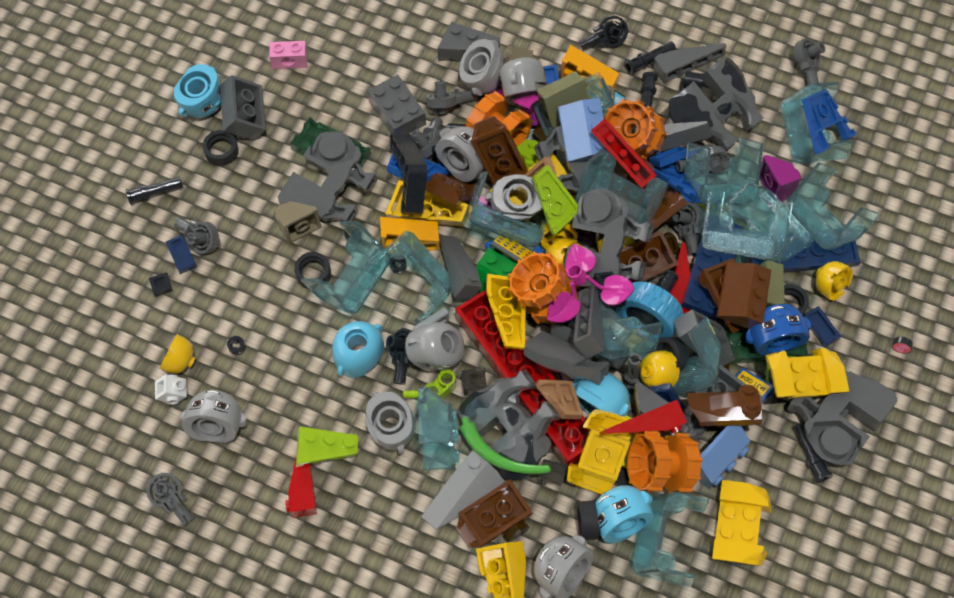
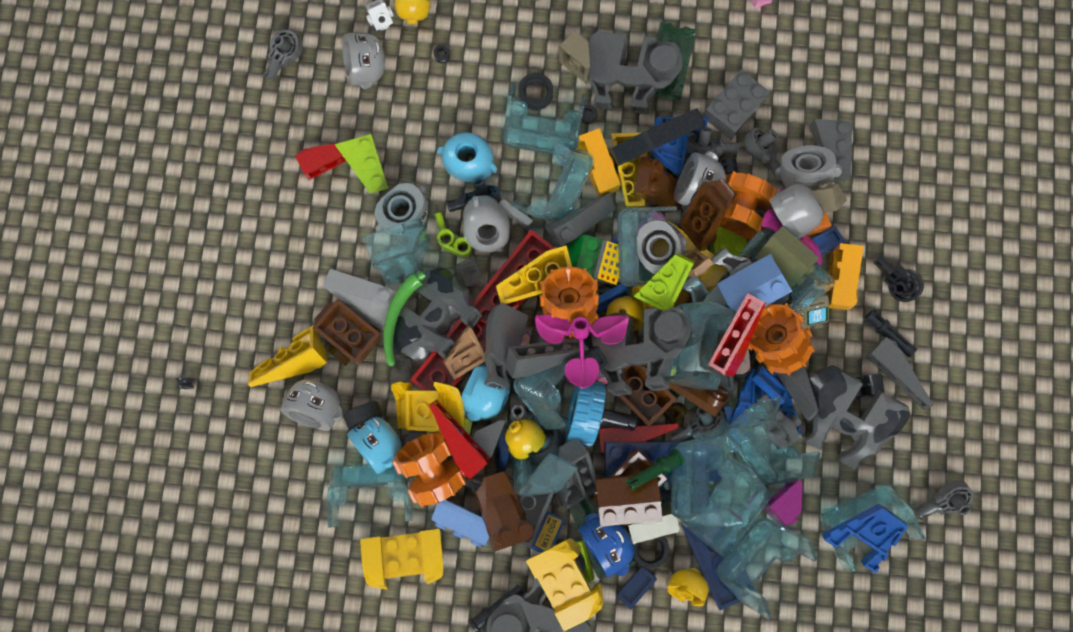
camera: 70 degrees right, 15 degrees up
black pin [641,72,658,108] -> none
none -> dark green pin [625,449,684,491]

